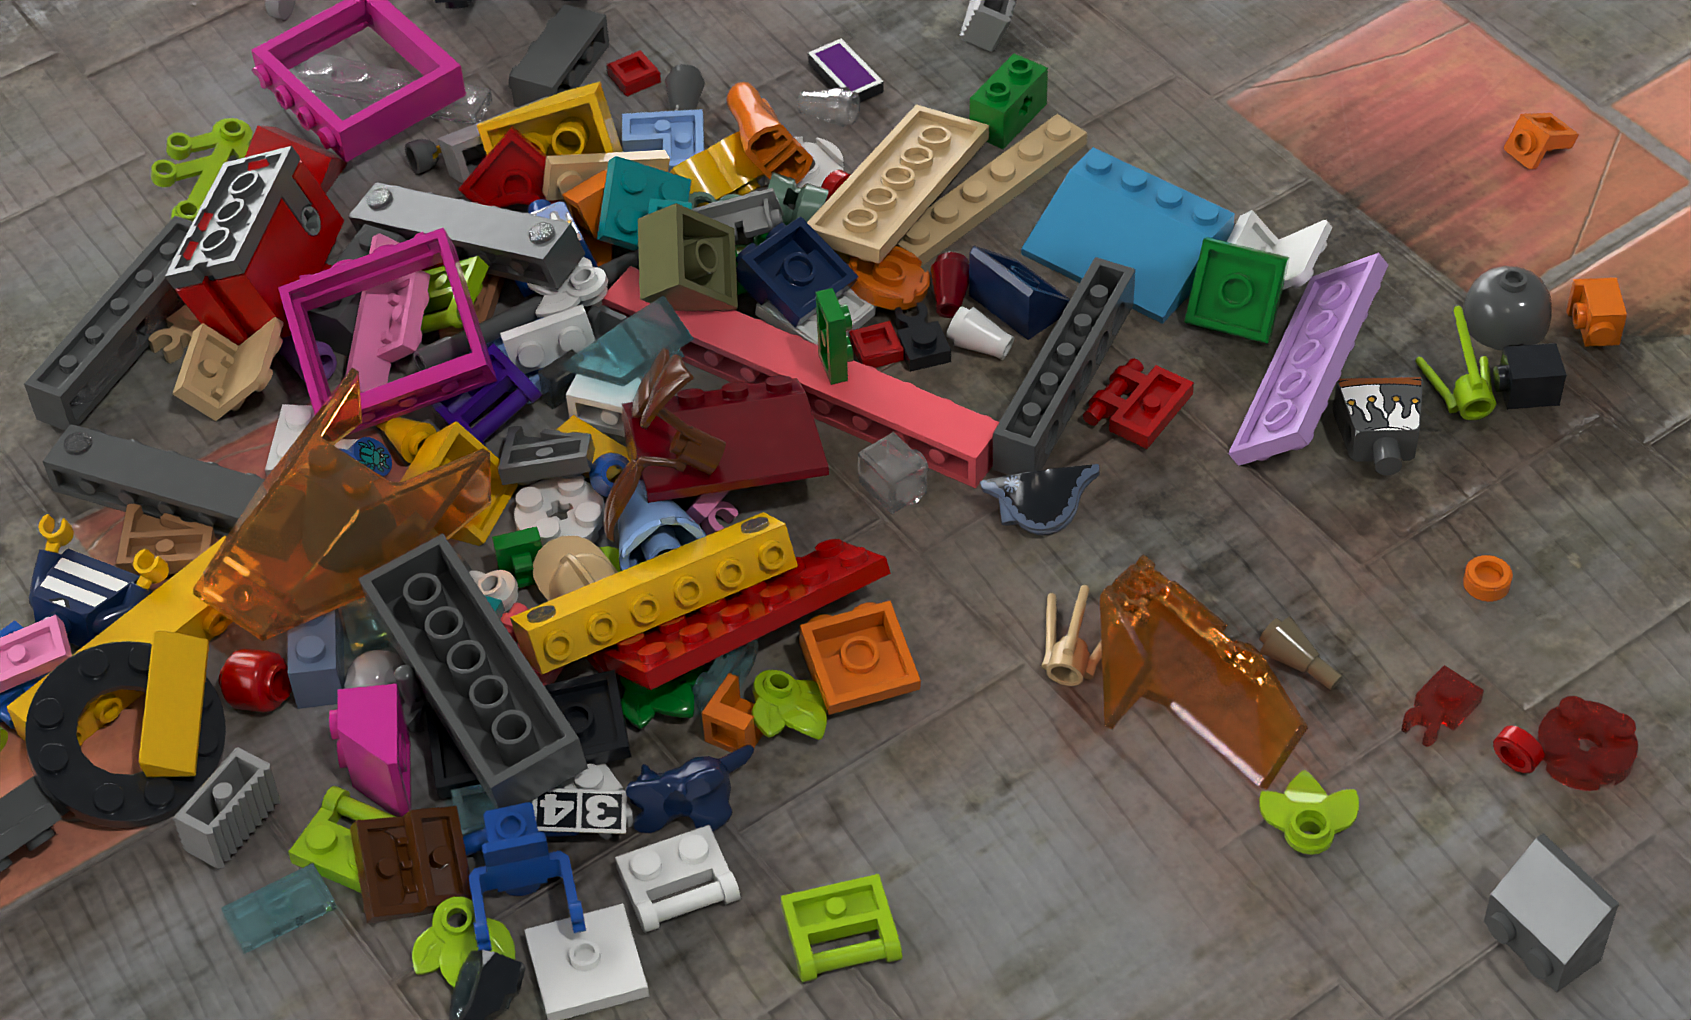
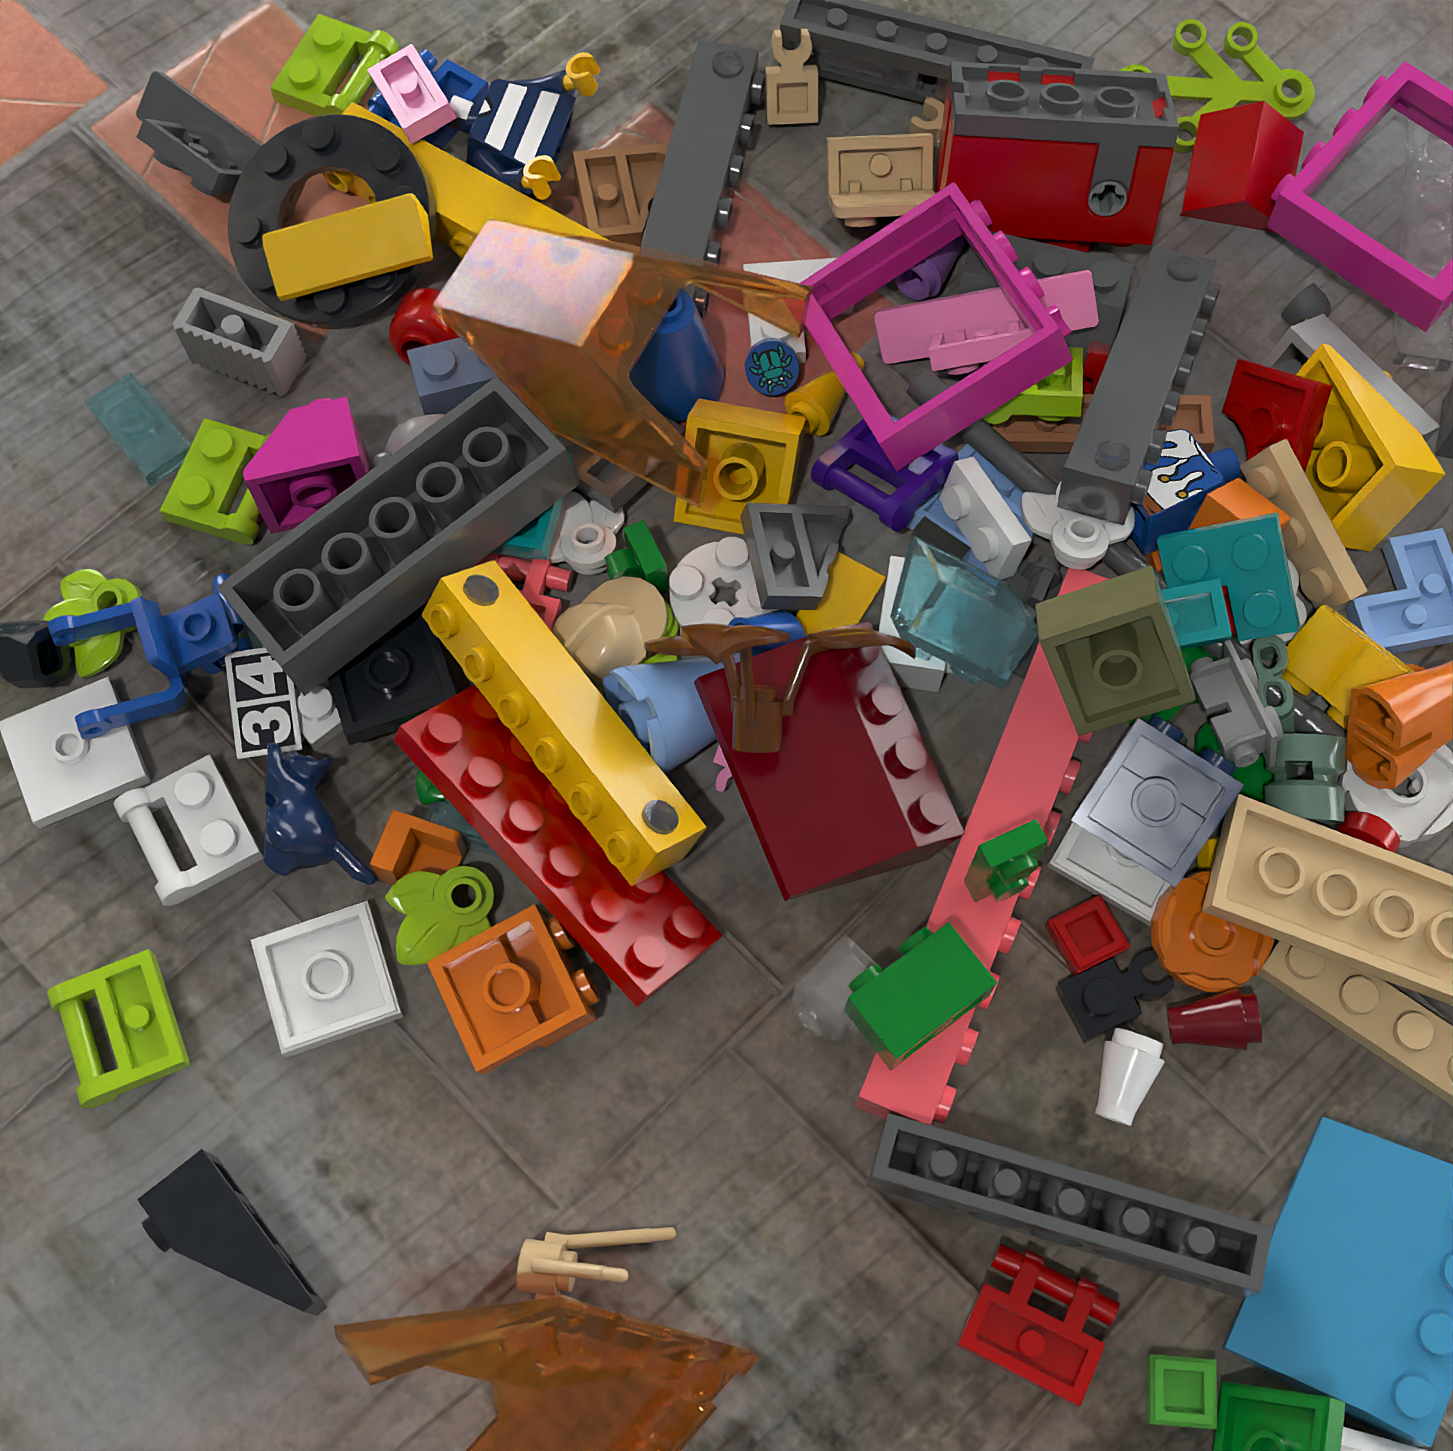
camera: 80 degrees right, 20 degrees up
reddish brown slope [350,806,472,923] -> none
dark blue slope [969,246,1071,340] -> none
hat [980,464,1100,535] -> none
none -> black slope [137,1149,327,1316]
none -> white tile [251,901,404,1058]
none -> tan plate [765,29,818,125]
none -> green brick [844,922,997,1071]
none -> bright green tile [1146,1354,1217,1430]

